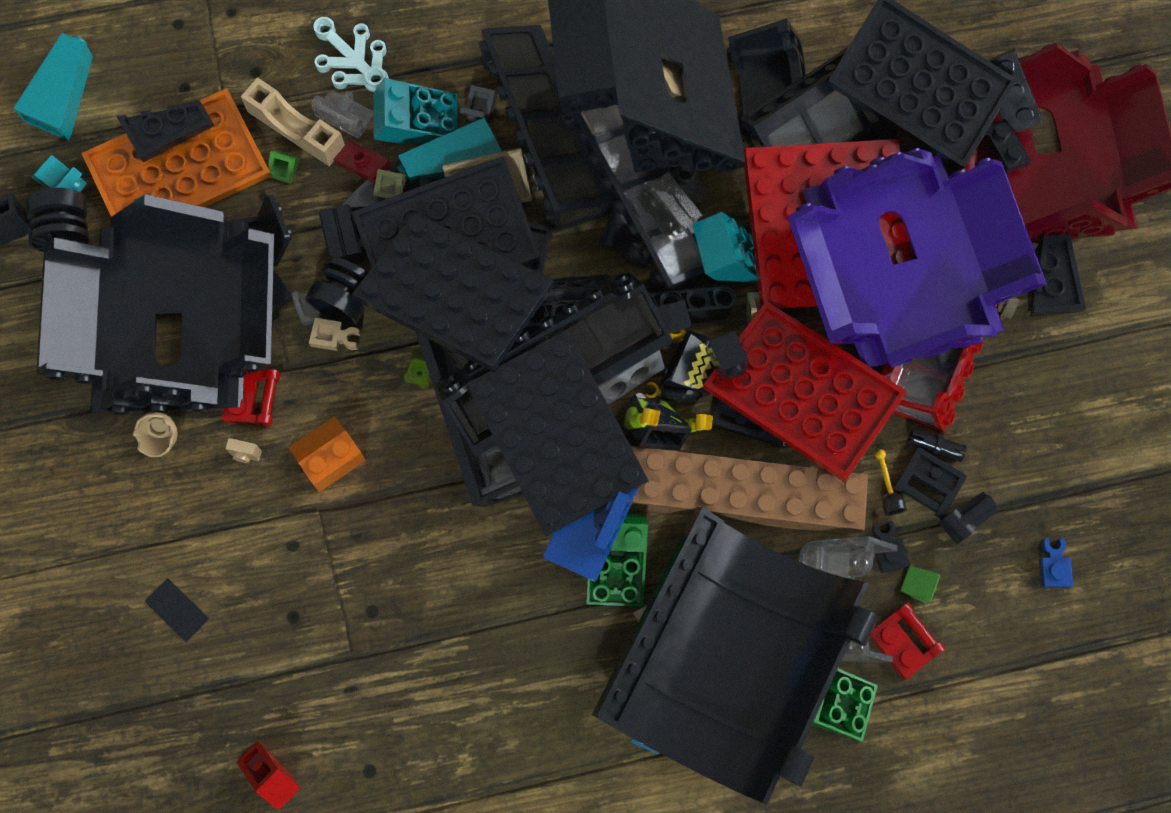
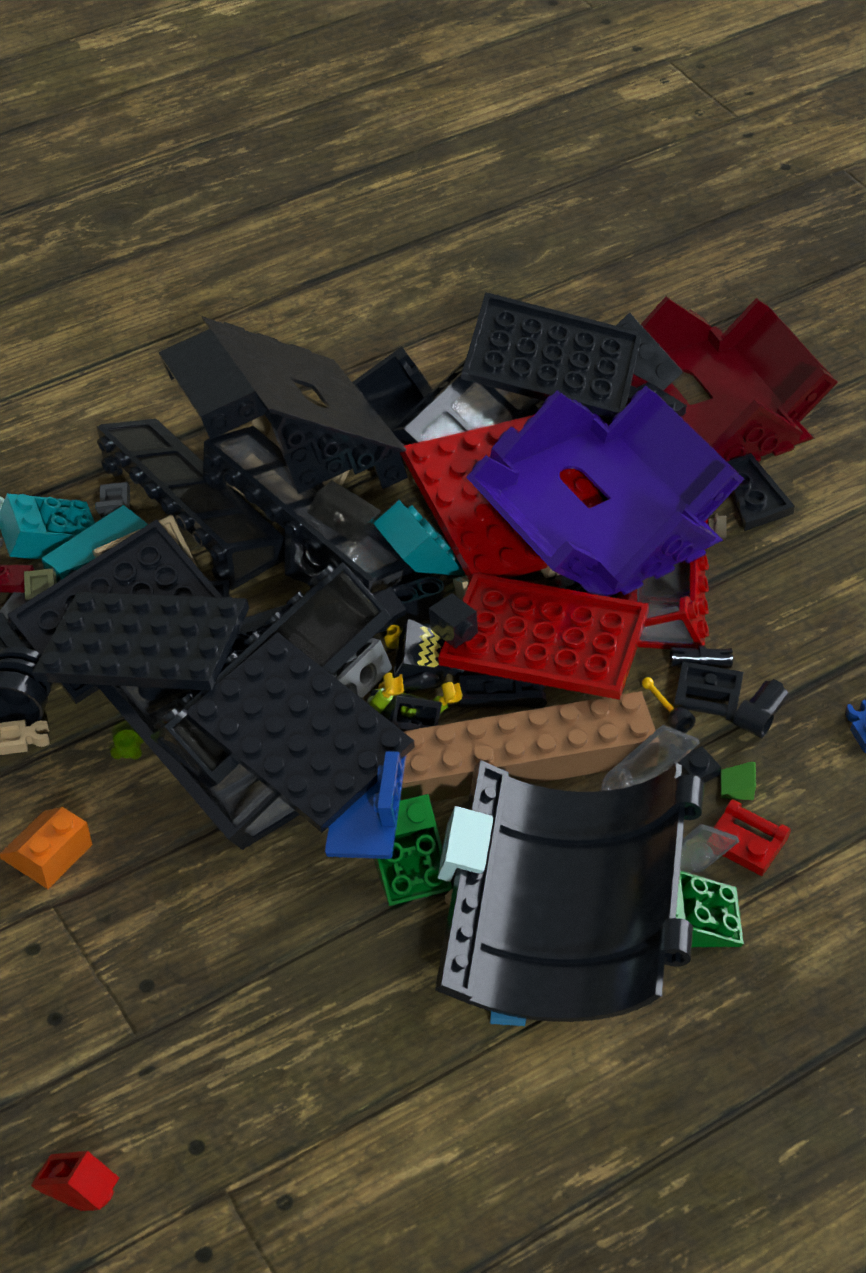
camera: 15 degrees left, 25 degrees down
none -> light aqua panel [438,806,493,882]

